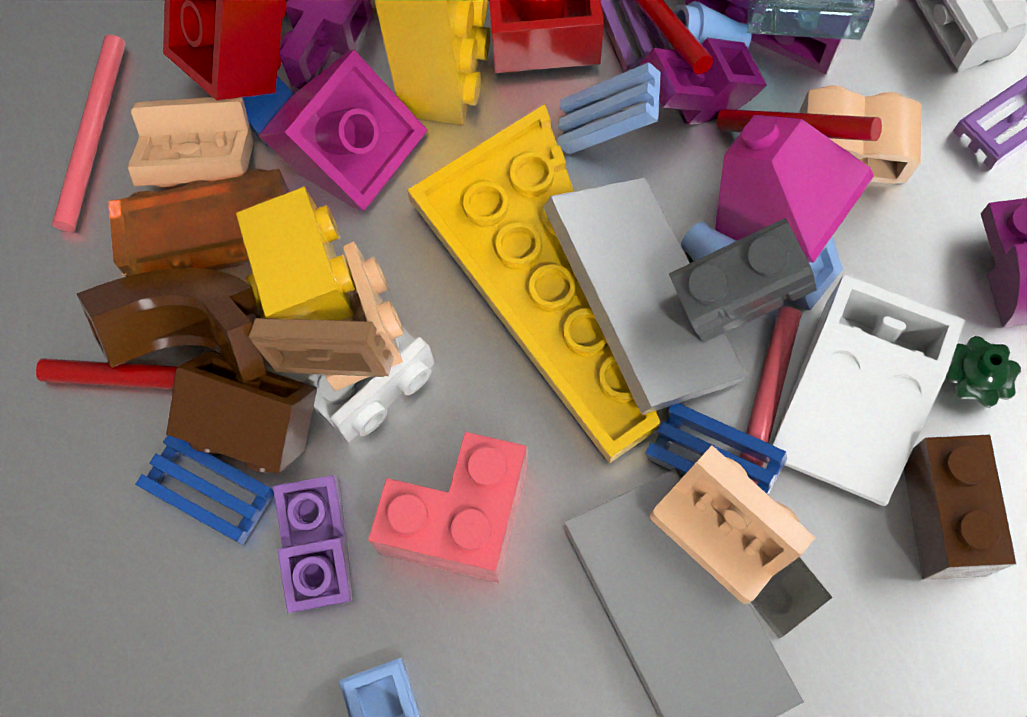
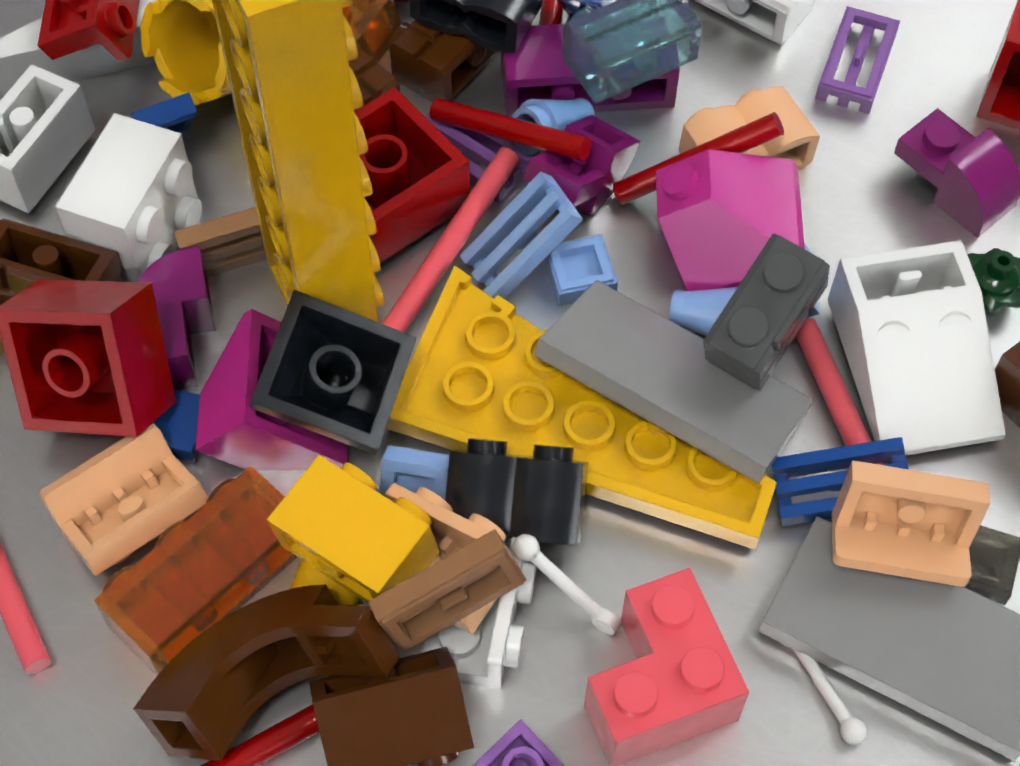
camera: 40 degrees left, 10 degrees down
none -> black slope [249,290,417,455]
none -> light blue tile [380,445,449,501]
none -> coral bar [382,147,520,333]
none -> black brick [446,438,588,545]
none -> white hinge [512,534,622,635]
none -> light blue tile [544,234,618,306]
none -> white hinge [781,643,867,745]

